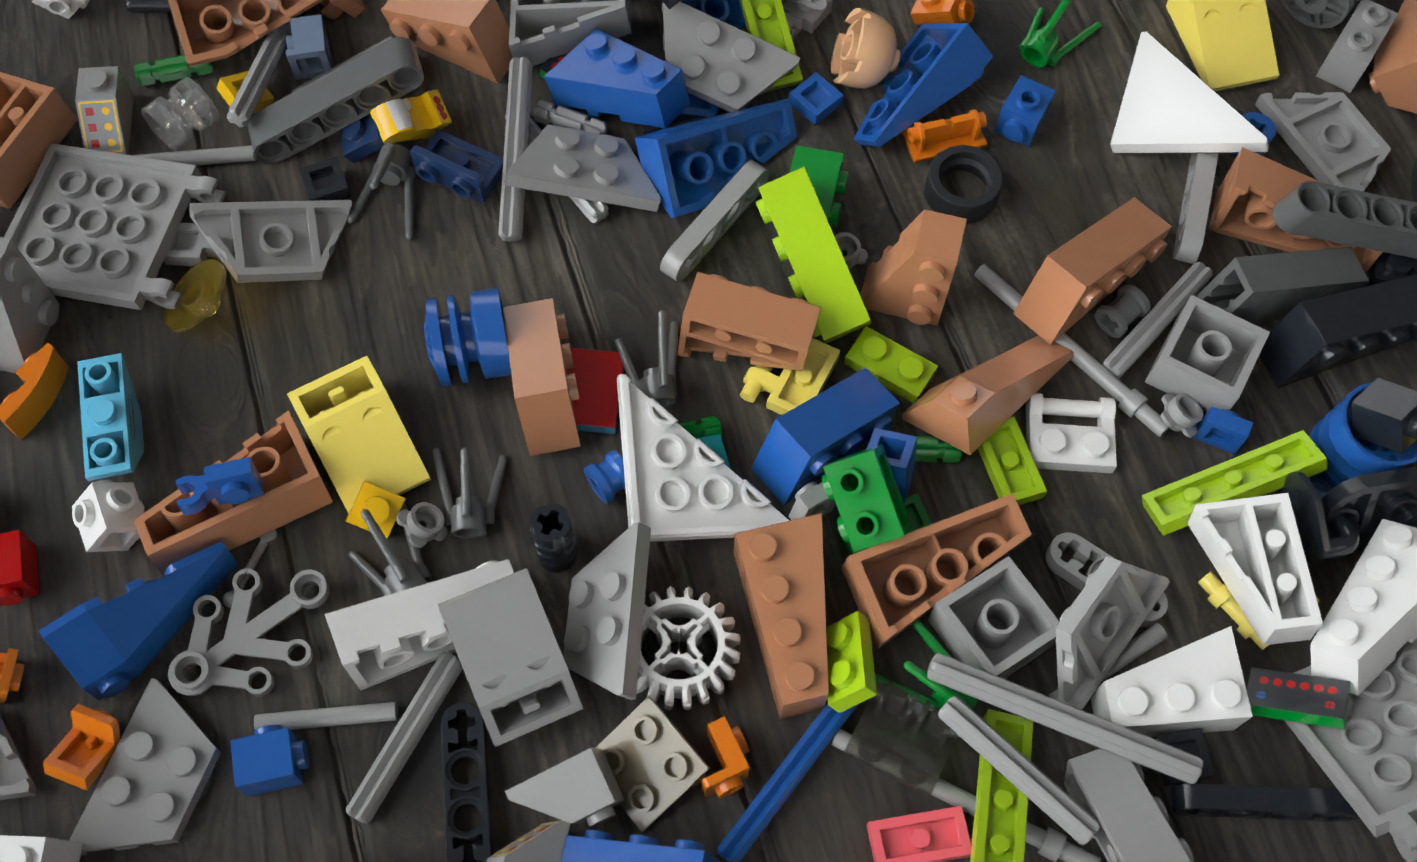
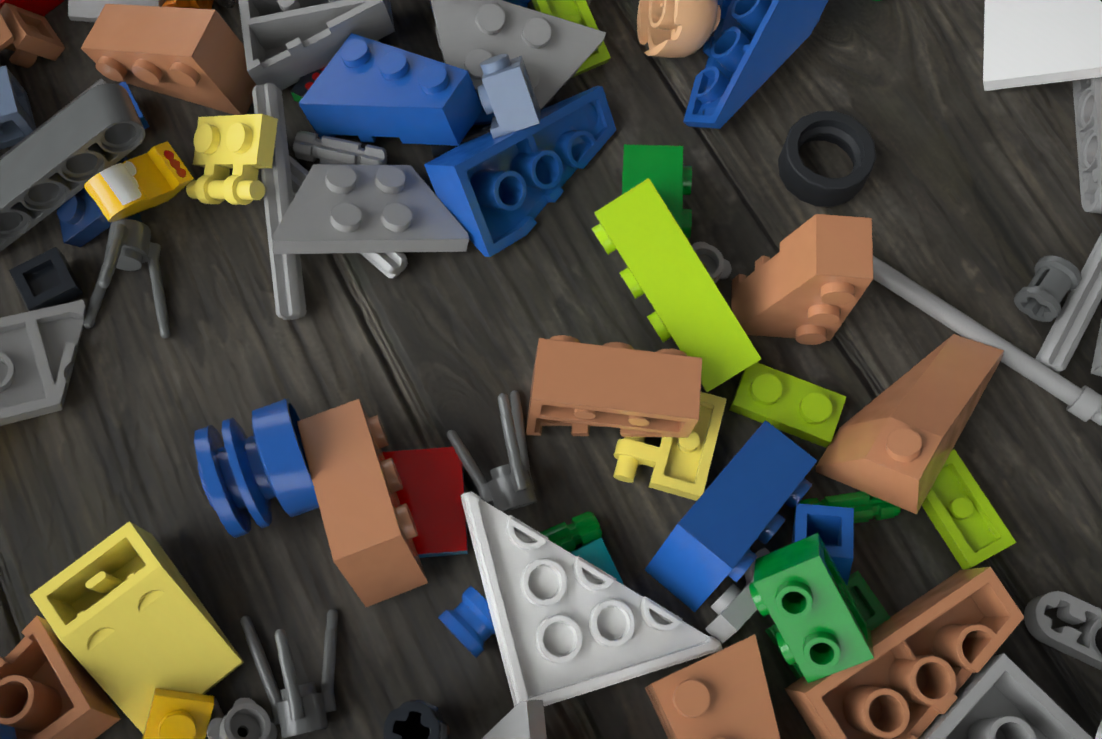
camera: 10 degrees left, 5 degrees up
dark blue bracket [410,129,503,204] -> none
light grey beam [660,160,770,282] -> none
blue plate [789,72,843,125] -> none
orange hinge [902,109,987,163] -> none
blue brick [994,75,1056,147] -> none
nougat wedge [1013,197,1172,345] -> none
white plate [1026,393,1117,473] -> none
none -> light yellow plate [186,114,278,205]
none -> sand blue brick [478,53,541,139]

